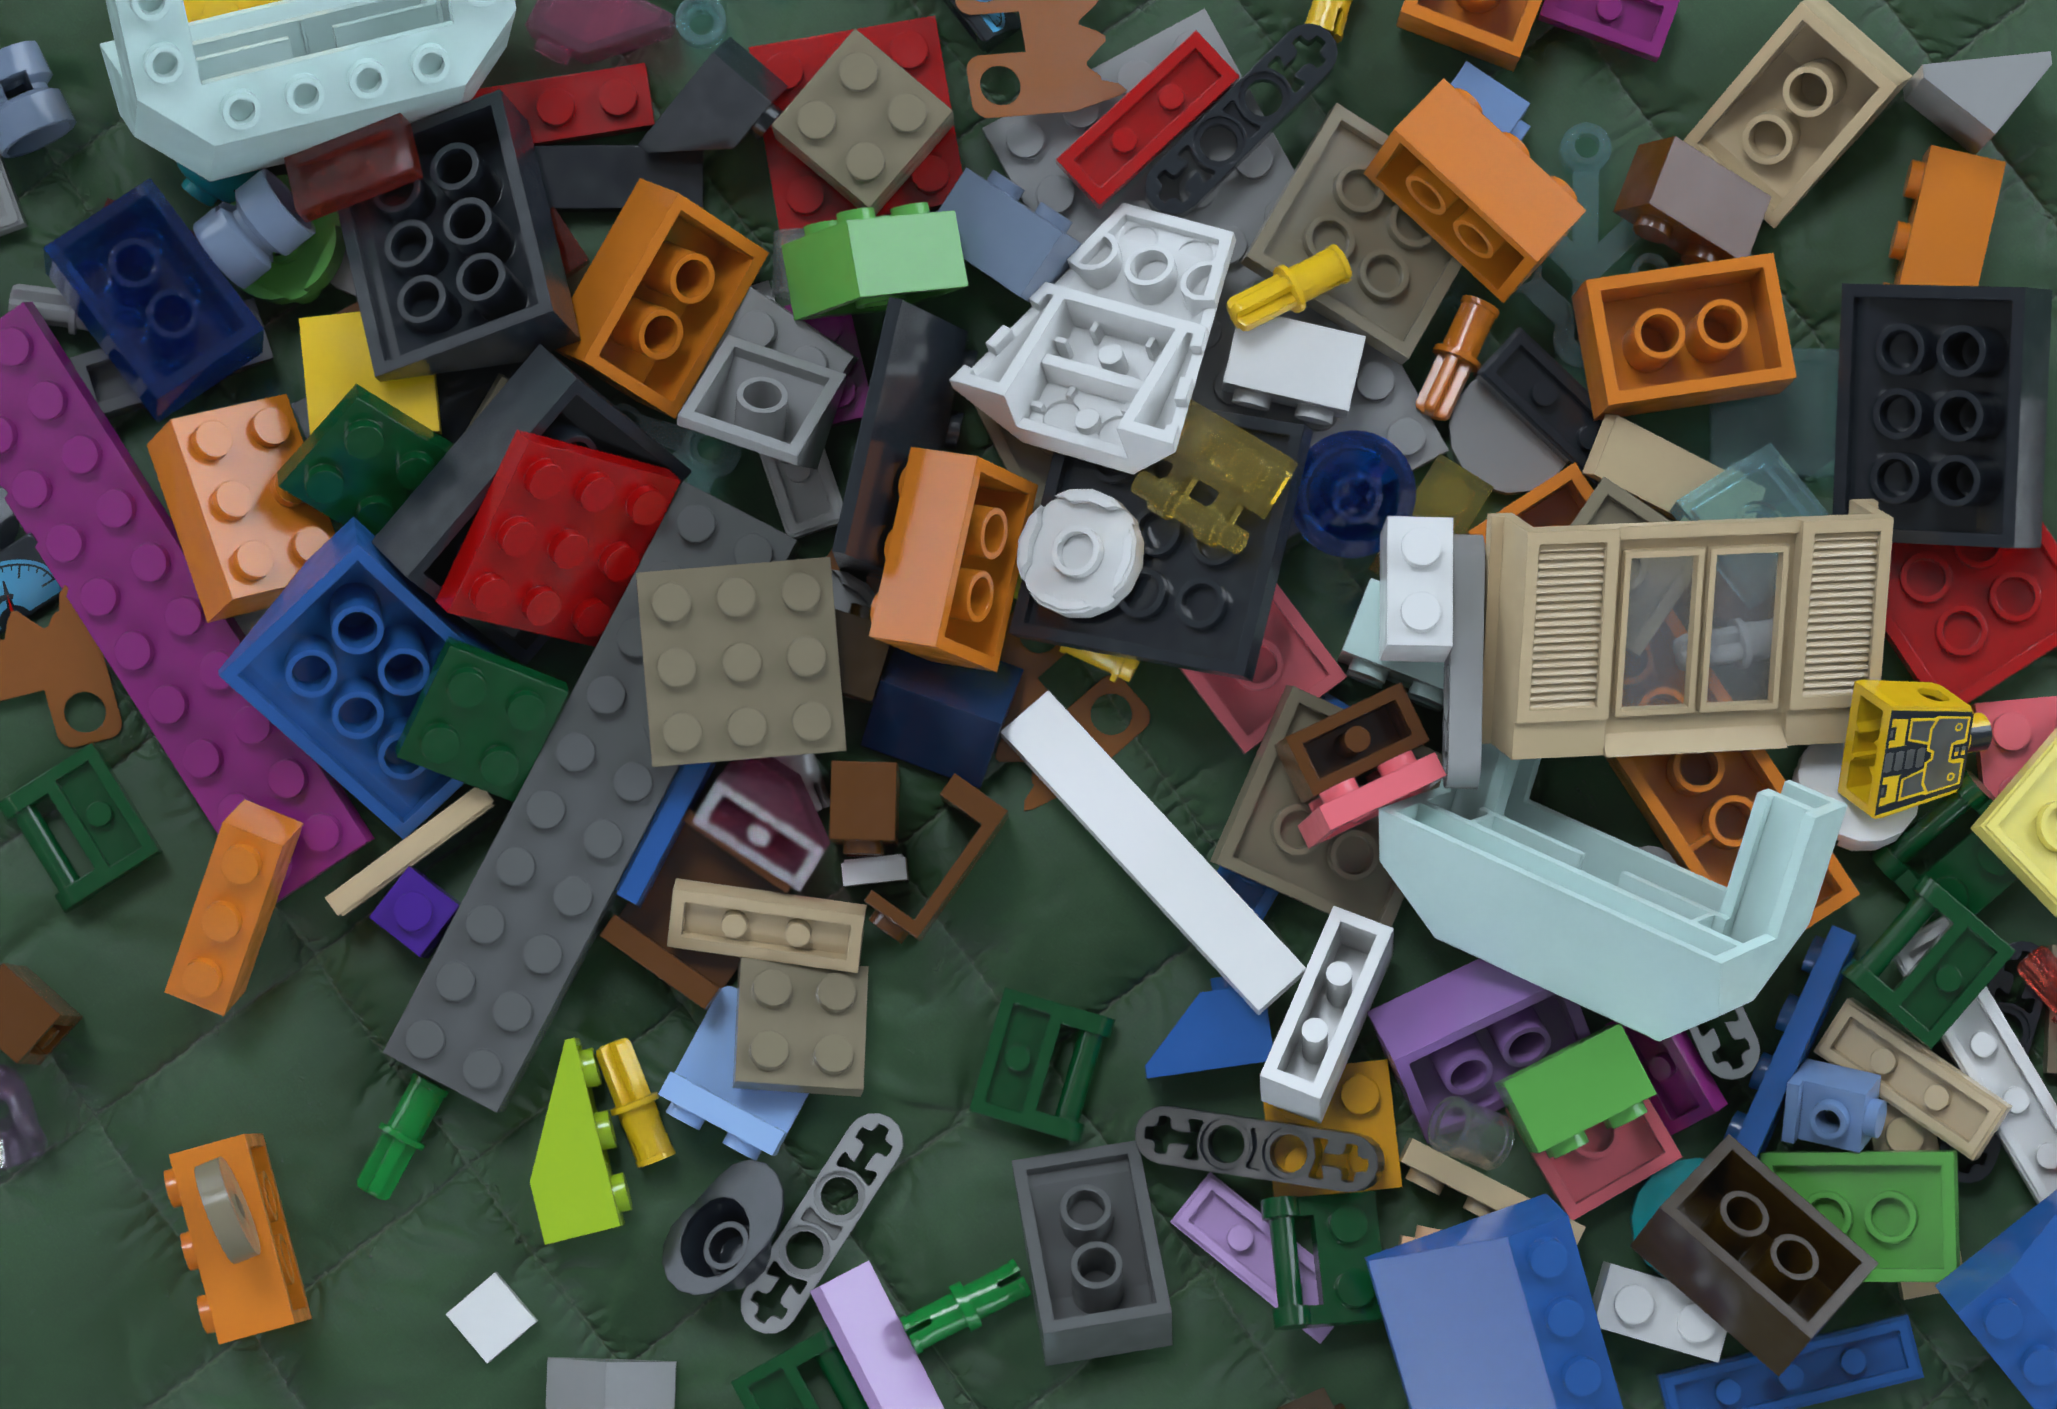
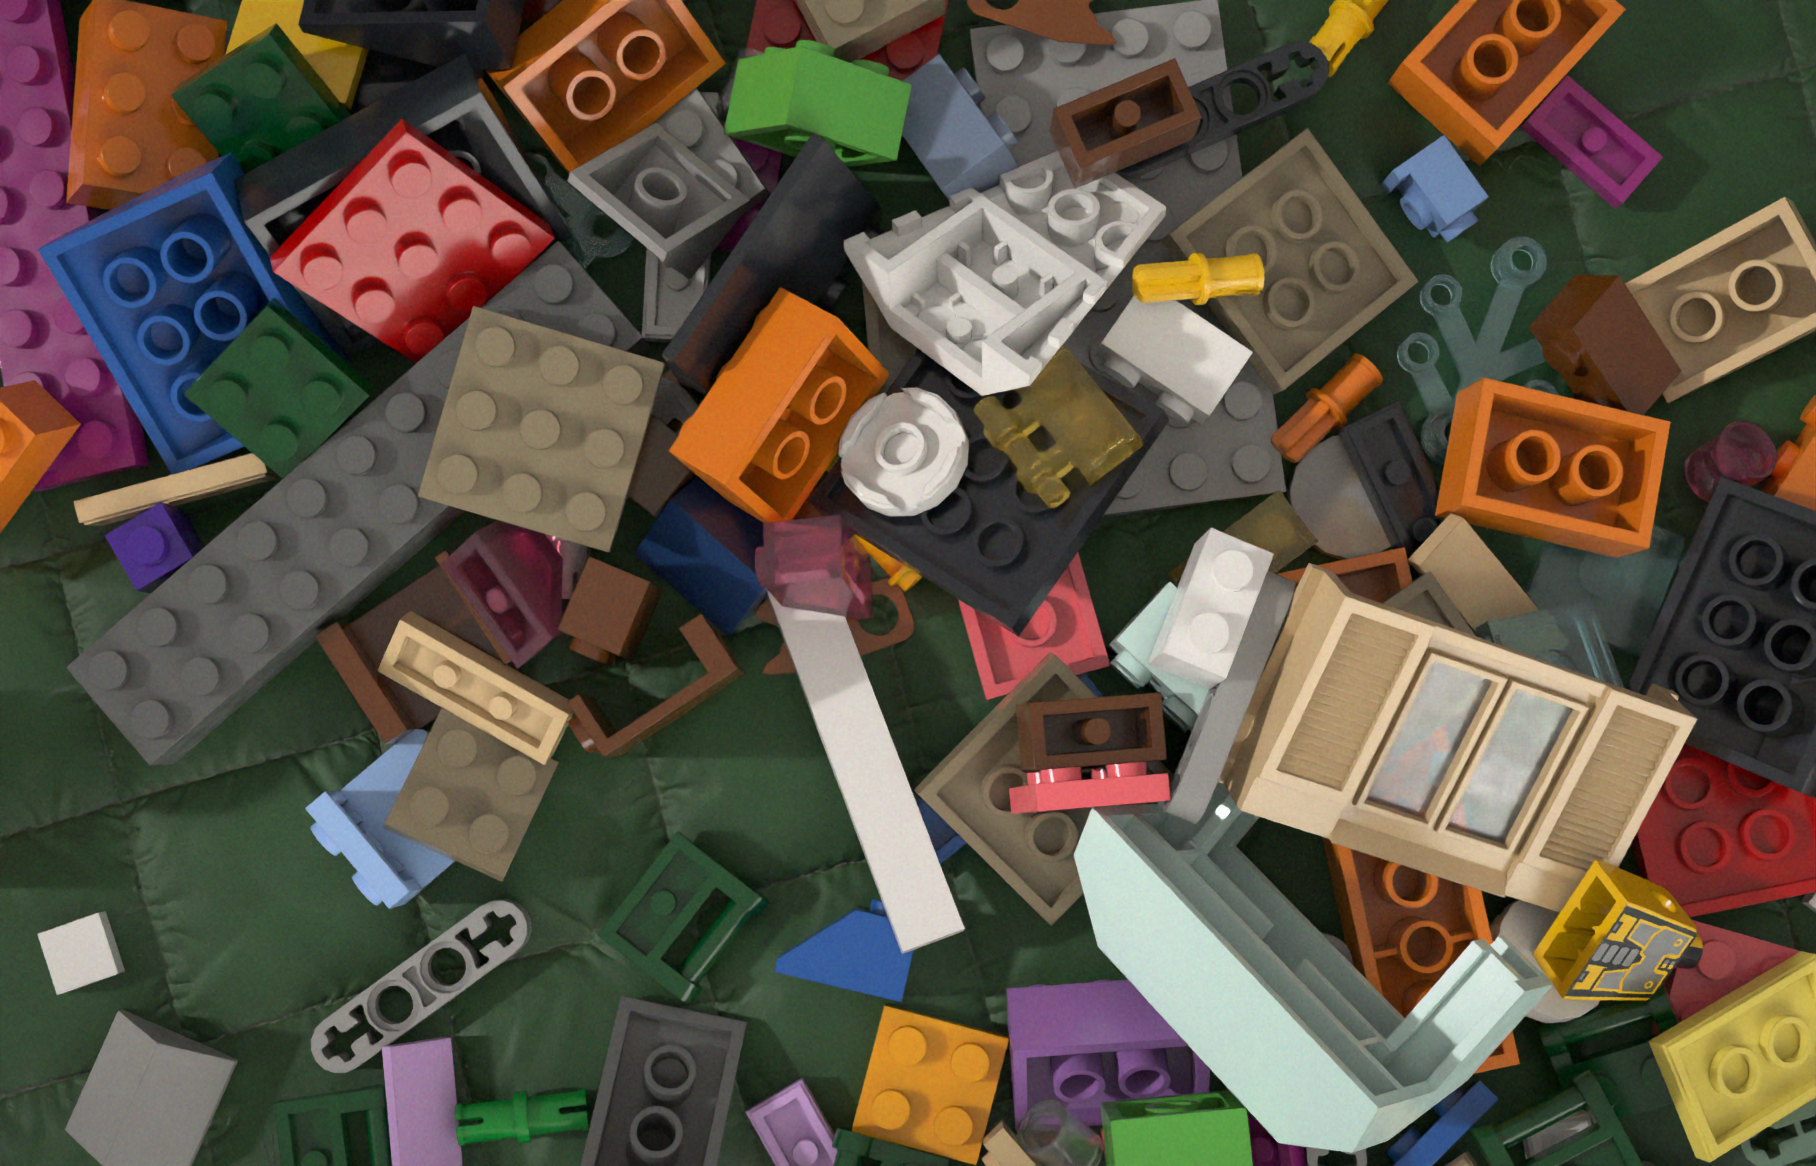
camera: 15 degrees right, 0 degrees up
green axle [356,1073,449,1201] -> none
lime slope [530,1038,633,1245] -> none
yellow axle [596,1038,676,1168] -> none
blue tile [615,762,717,908] -> none
black piece [662,1159,784,1296] -> none
white tile [841,854,909,887] -> none
red plate [1056,30,1240,209] -> none
black beam [1135,1106,1385,1192] -> none
white brick [1260,906,1394,1124] -> none
clear blue cone [1293,430,1416,558] -> none
orange brick [1363,78,1587,303] -> none
none -> clear pink slope [755,515,873,619]
none -> reddish brown brick [1049,58,1202,189]
none -> clear pink wheel [1684,421,1777,503]

